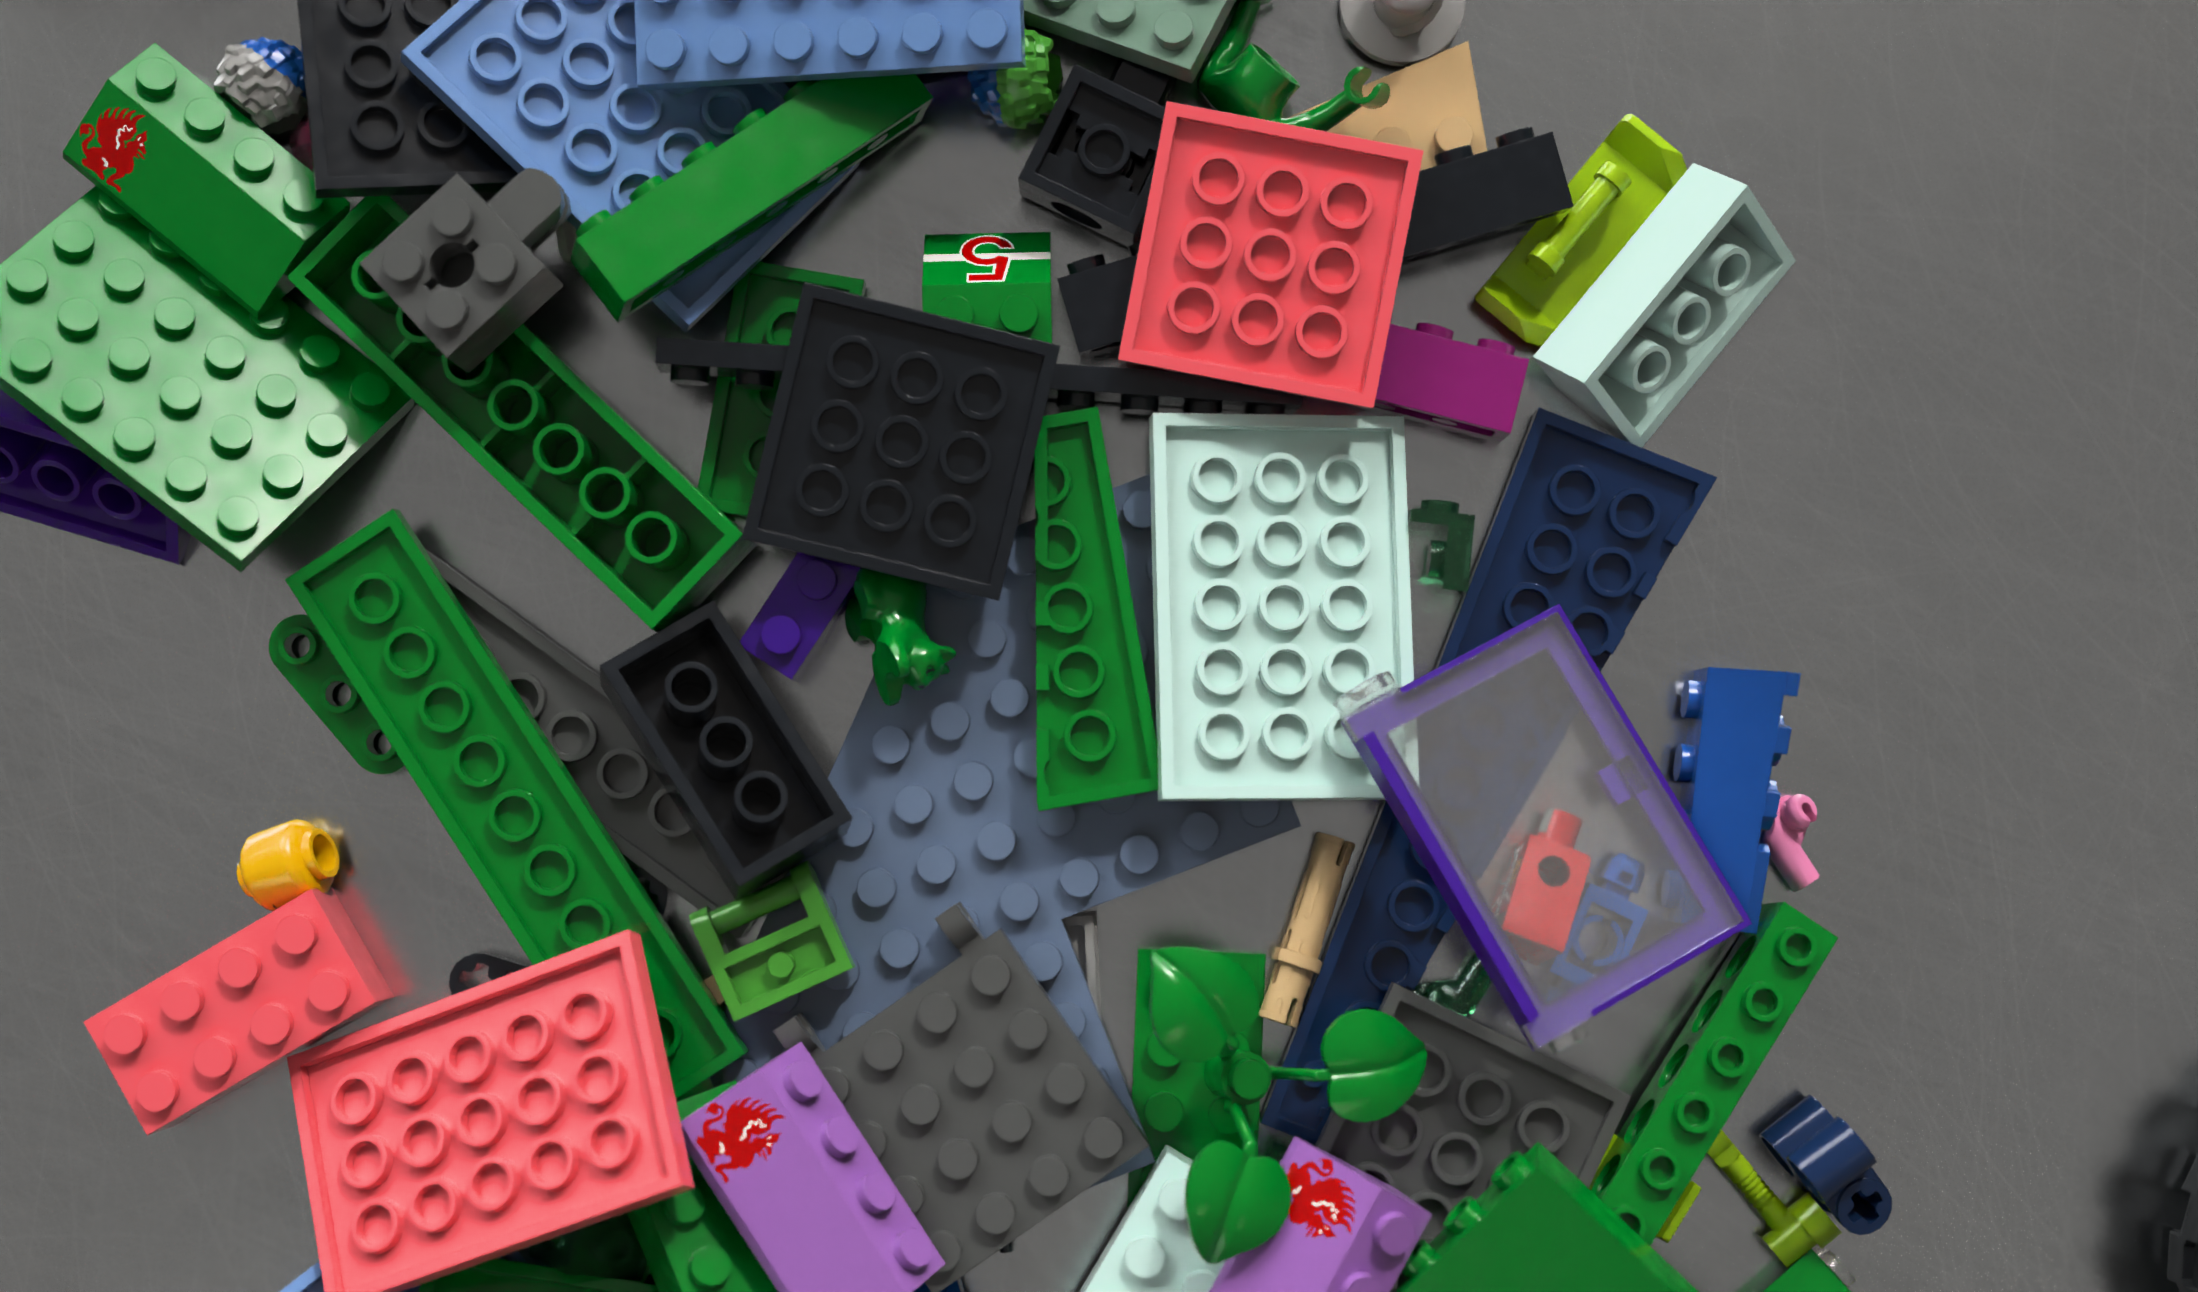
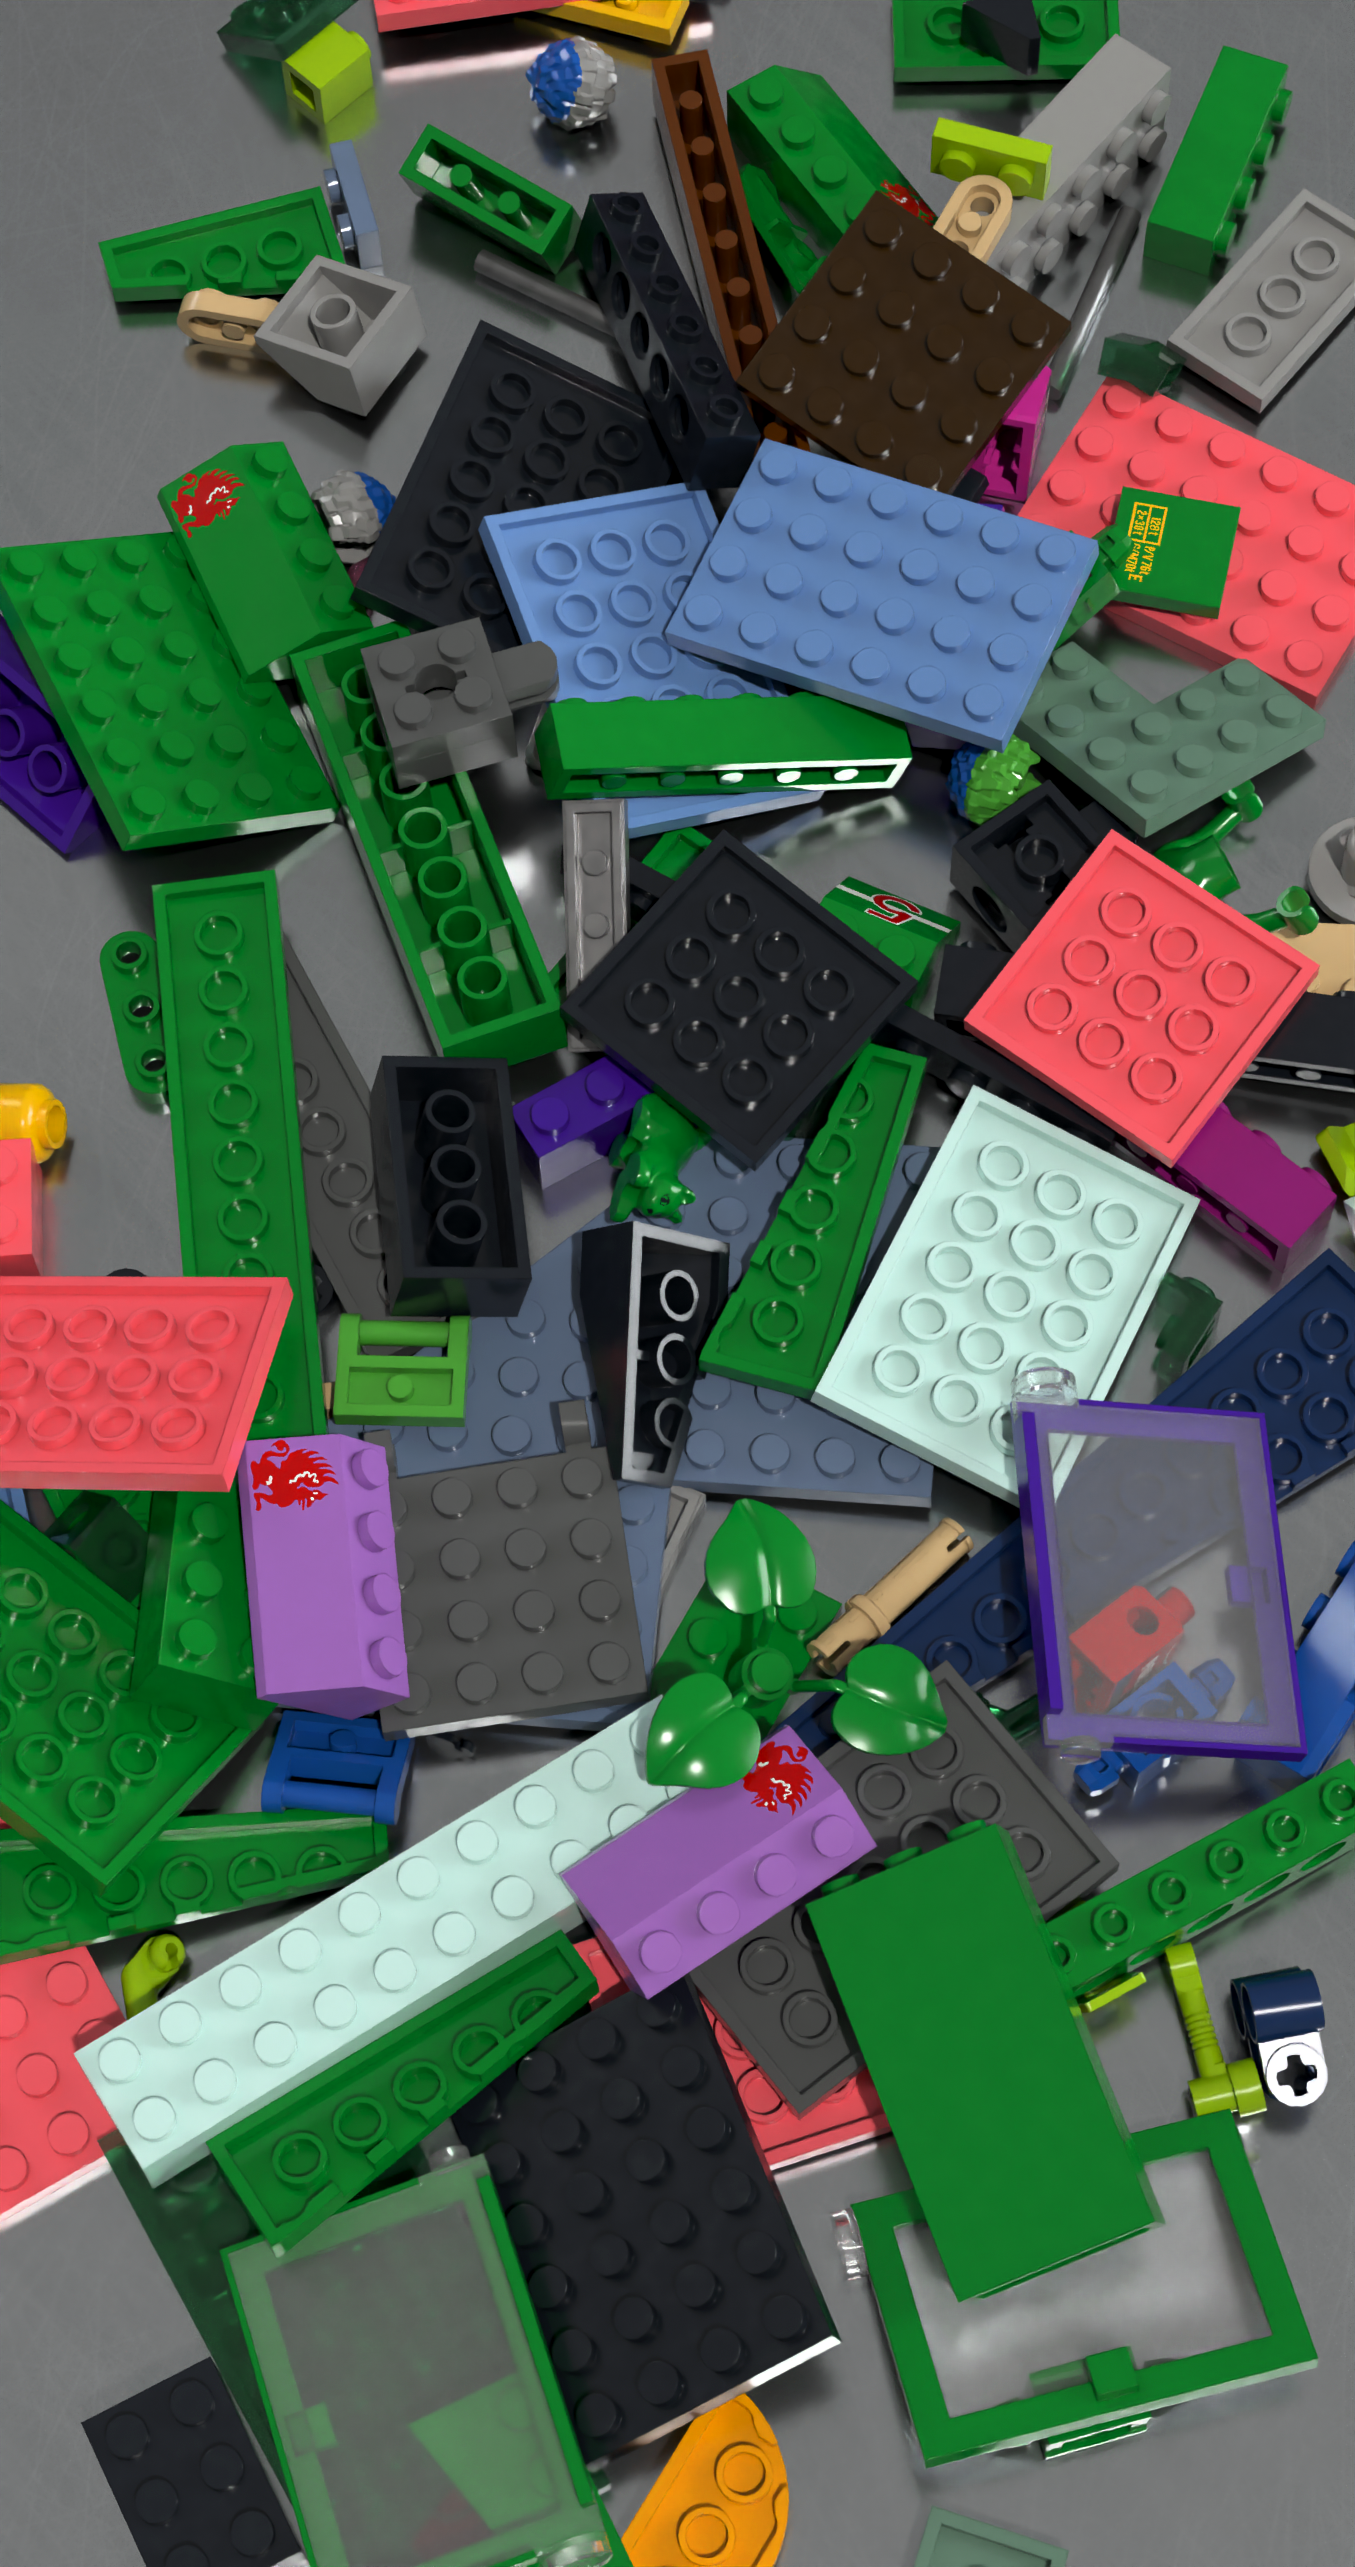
camera: 30 degrees right, 20 degrees down
none -> flat silver tile [562,798,631,1053]
none -> black wedge [580,1221,730,1489]

